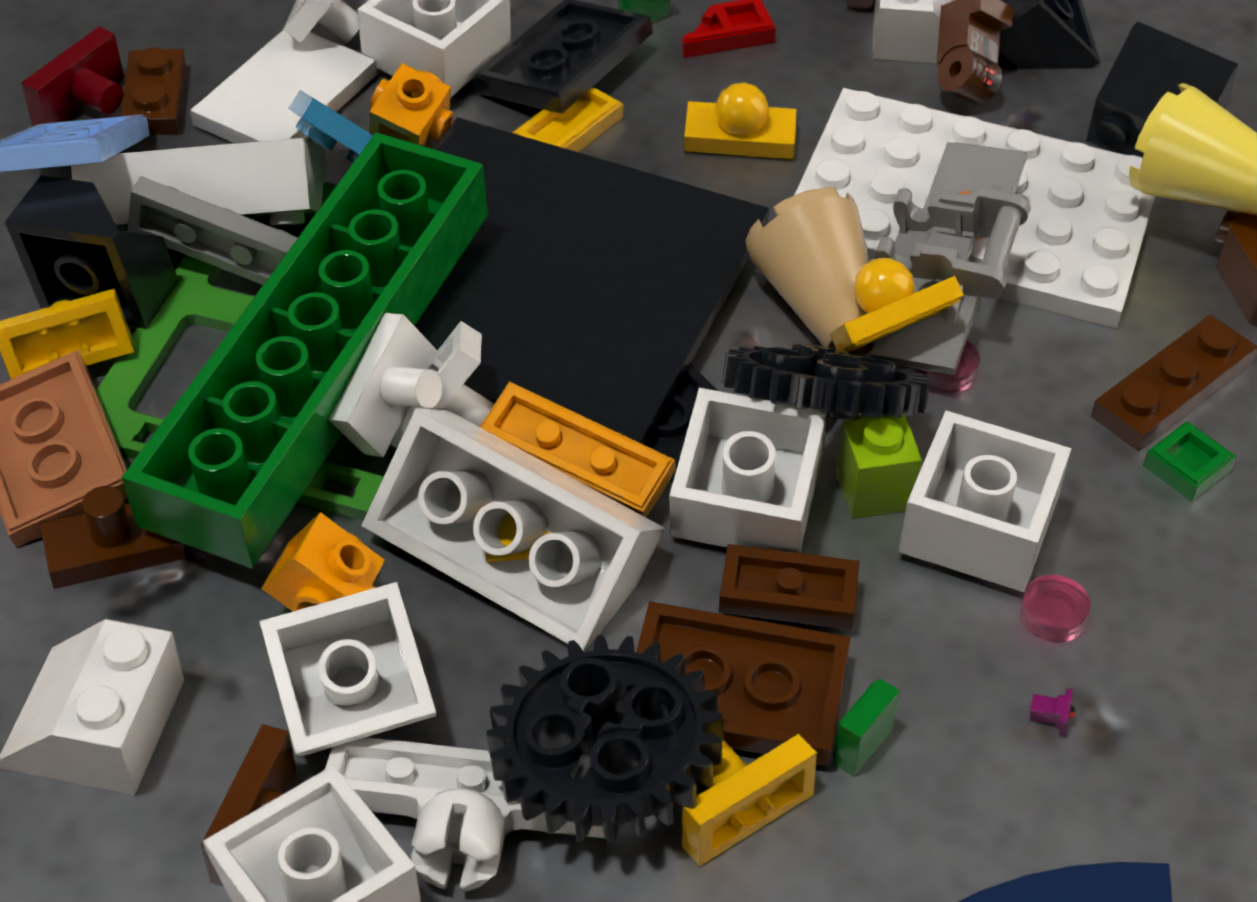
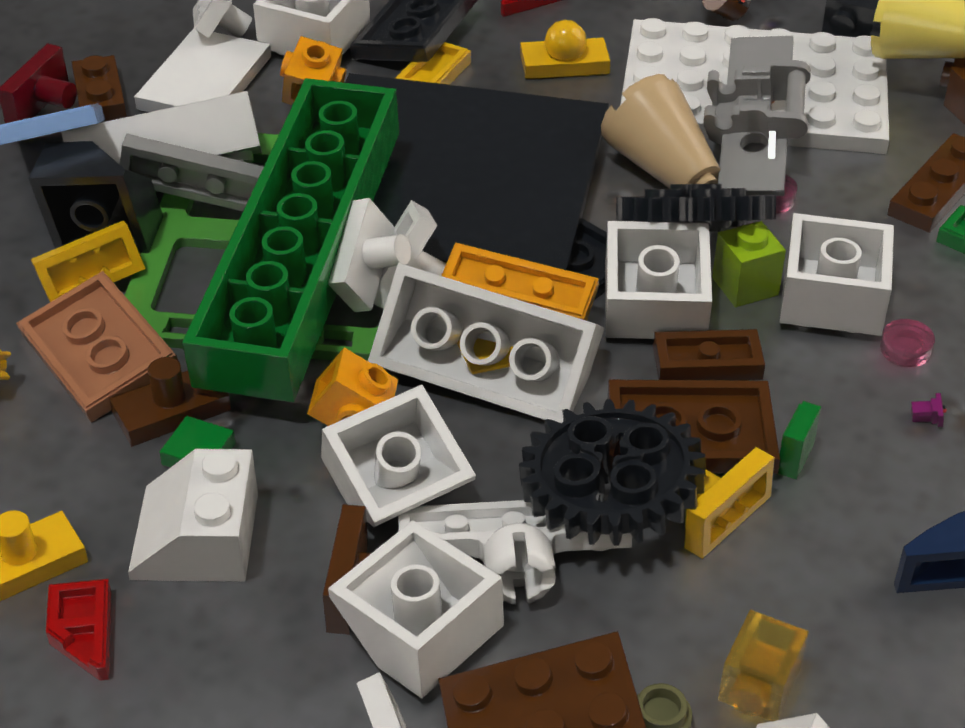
camera: 10 degrees left, 5 degrees down
dark azure plate [288,90,373,164] -> none
yellow tile [830,258,964,352] -> none
none -> green tile [159,416,236,468]

